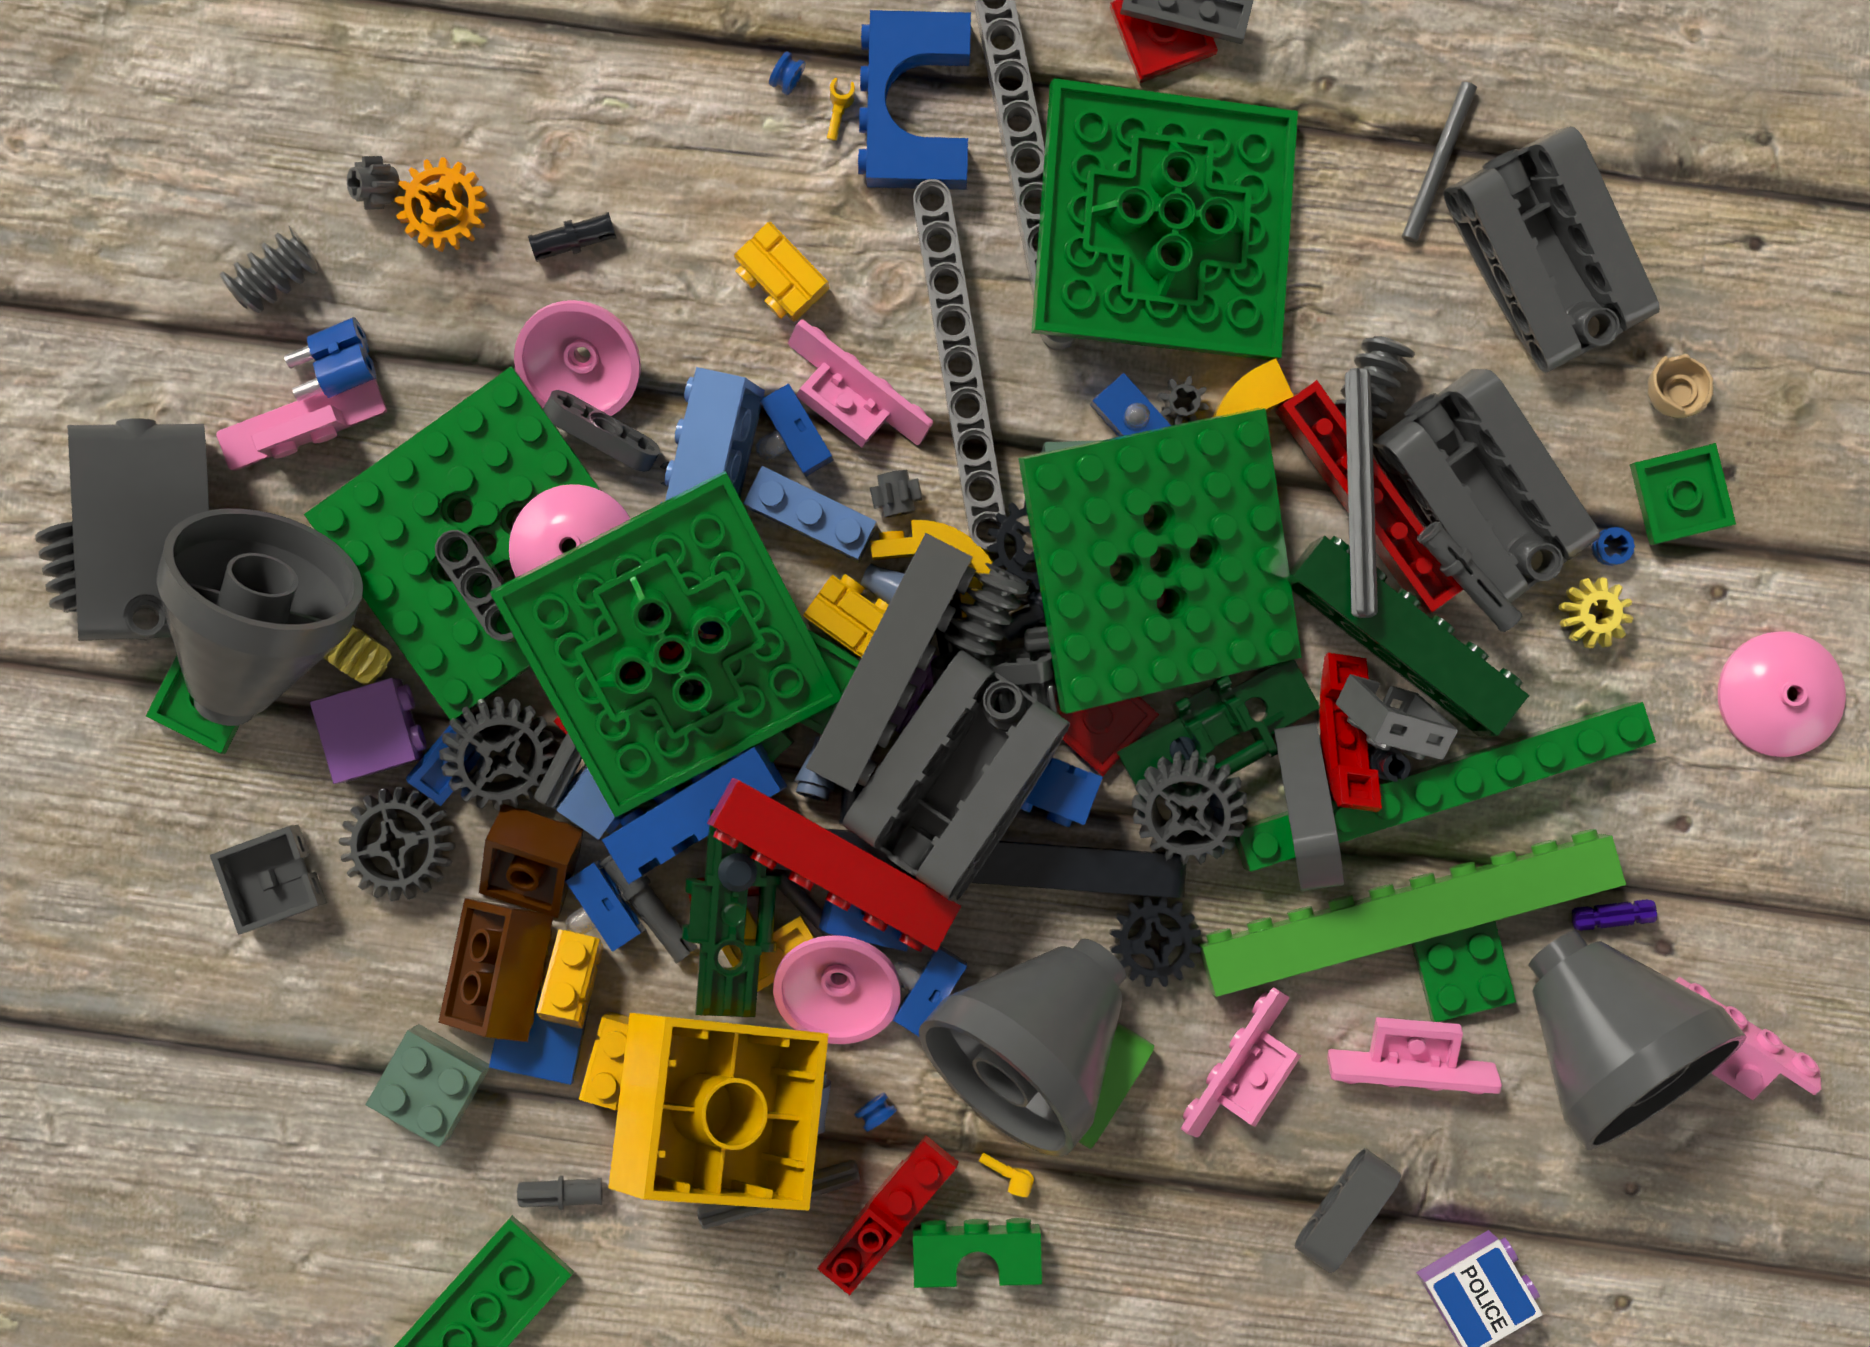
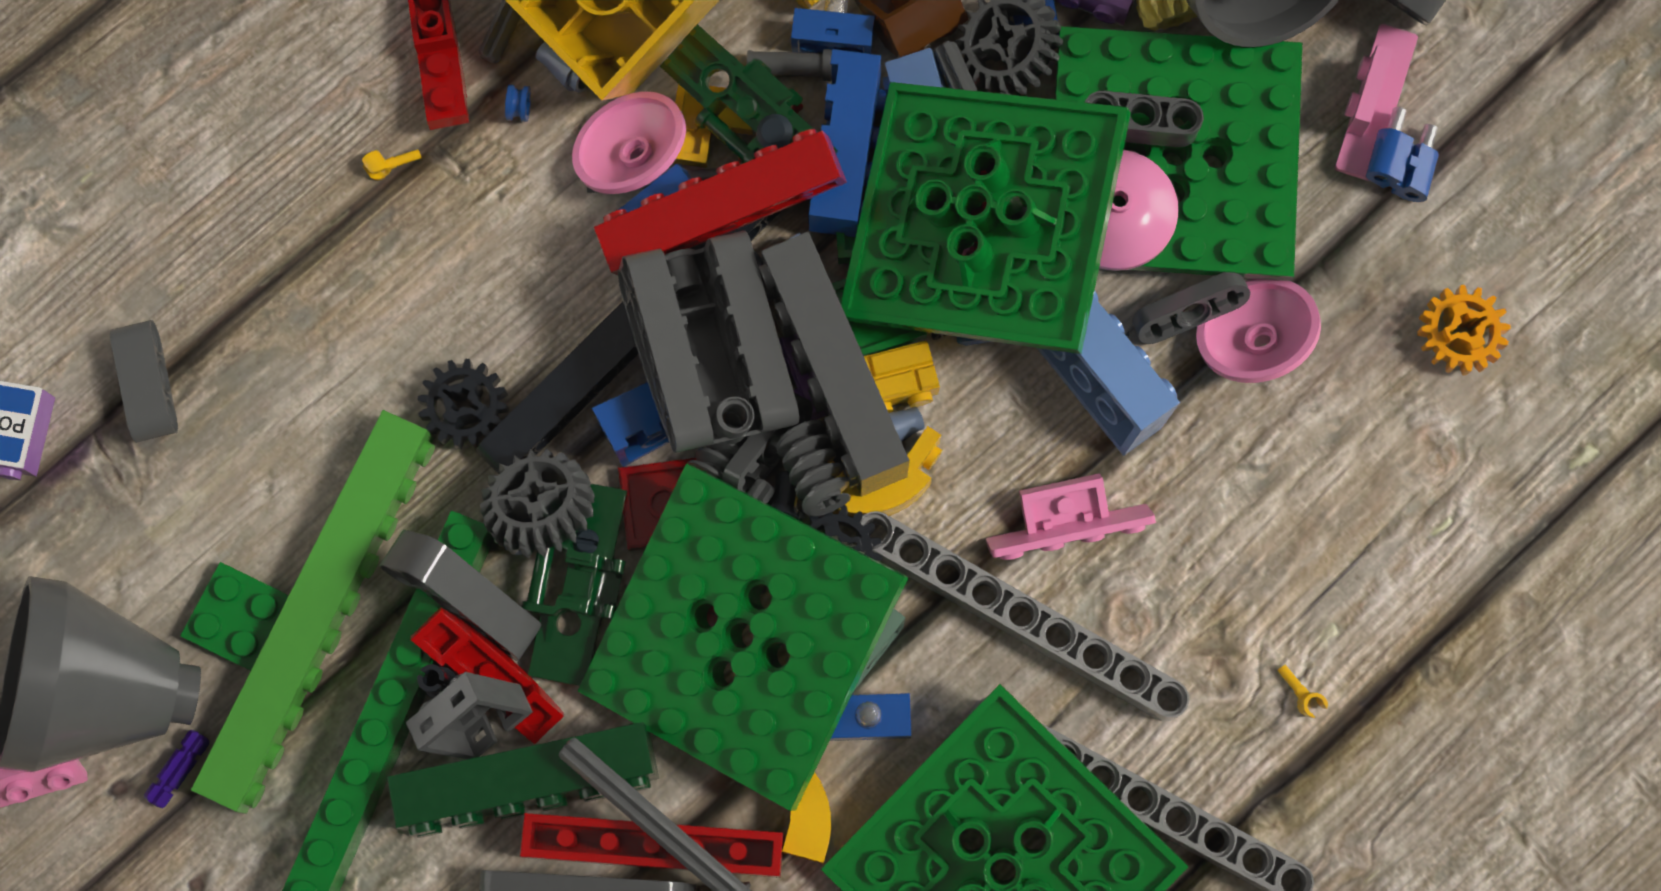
camera: 130 degrees right, 10 degrees down
dark grey piece [220,225,319,313] -> none
dark grey gear [347,156,400,210] -> none
black pin [528,212,617,262] -> none
yellow brick [734,221,830,322] -> none
medium blue brick [743,466,878,563] -> none
blue piece [756,383,834,477] -> none
blue bush [769,51,806,95] -> none
blue arch [858,10,971,190] -> none
dark grey gear [870,470,922,518] -> none
blue piece [893,946,967,1037] -> none
green arch [913,1218,1042,1288] -> none
dark grey cone [919,939,1126,1157] -> none
bright green beam [1079,1022,1154,1149] -> none
dark grey gear [1156,376,1210,425] -> none
bright pink bracket [1181,987,1301,1138] -> none
bright pink bracket [1327,1017,1502,1094] -> none
dark grey pin [1417,522,1522,632] -> none

